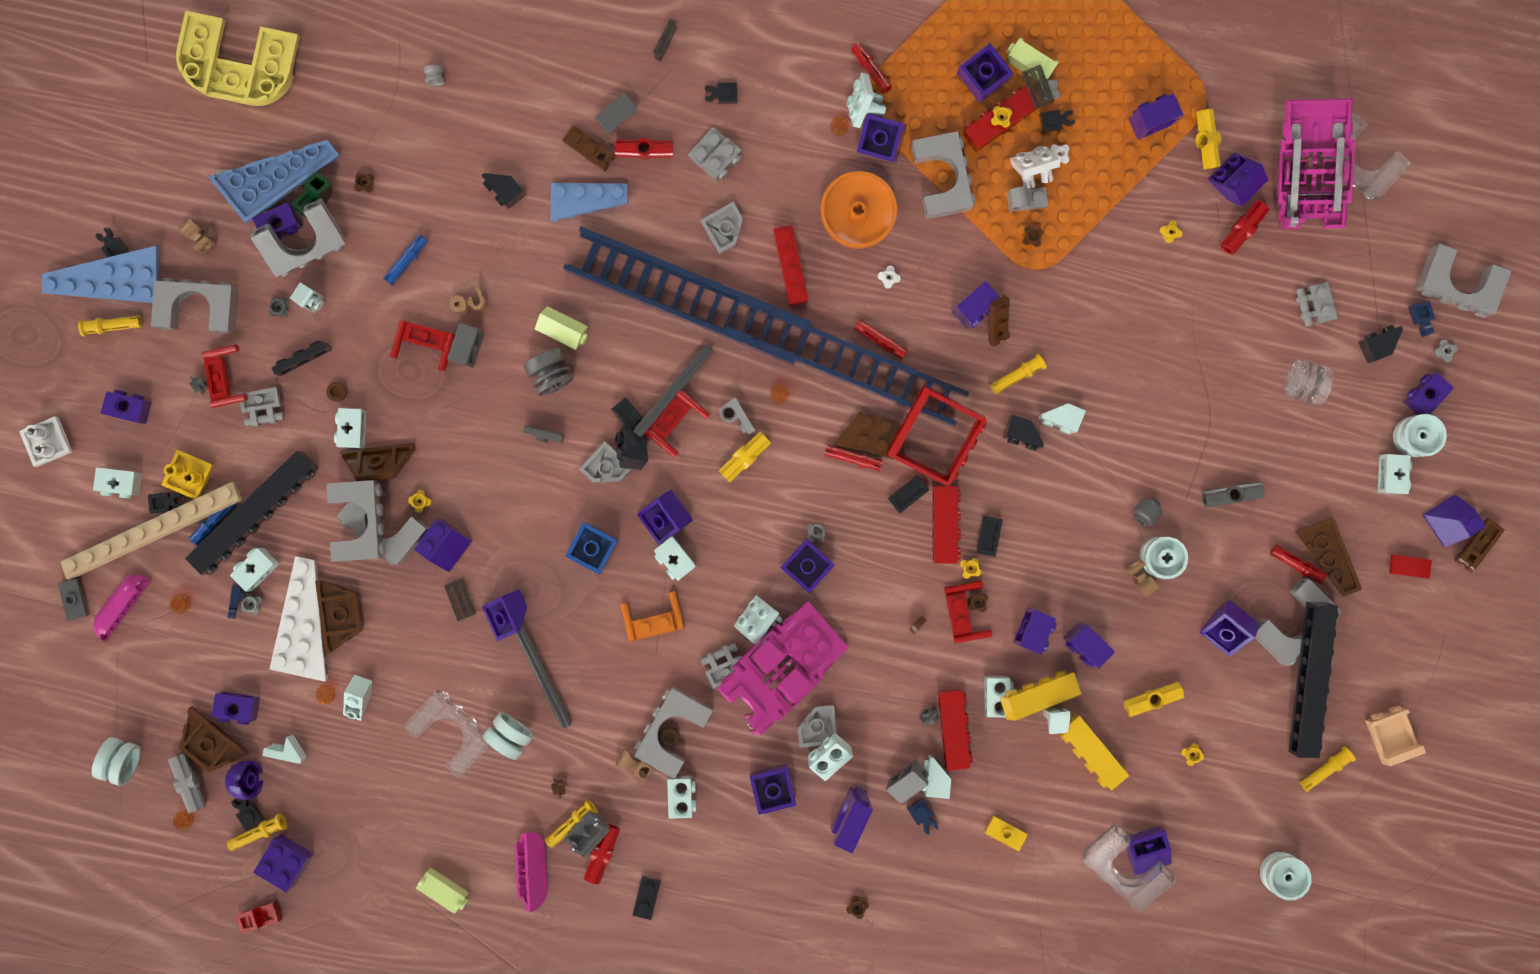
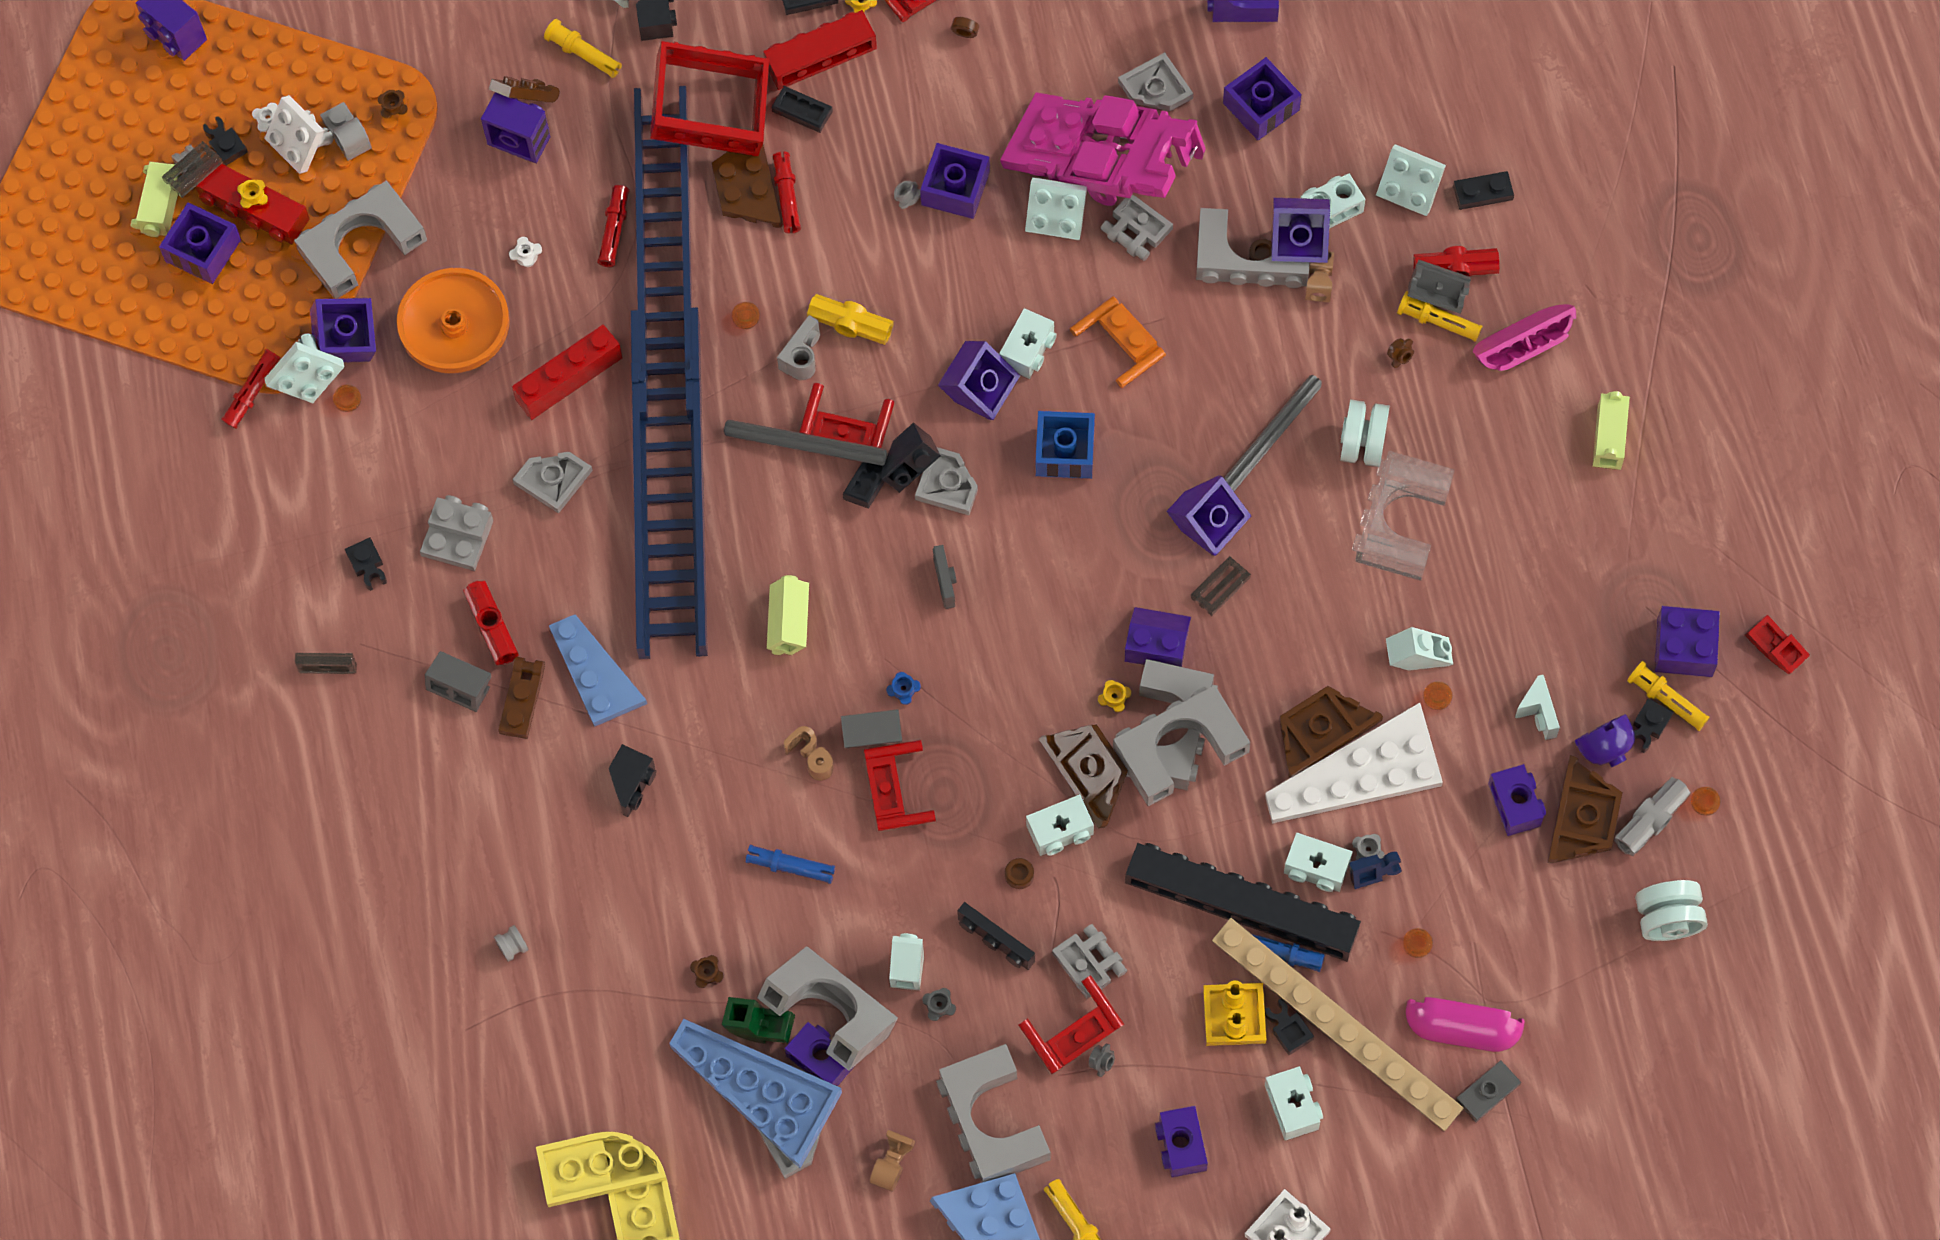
camera: 105 degrees left, 20 degrees down
flat silver wheel [523,348,574,396] -> none
light aqua brick [808,733,853,781] -> none
none -> blue plate [886,672,921,705]
none -> dark purple slope [1272,198,1330,263]
none -> light aqua plate [1376,144,1446,216]

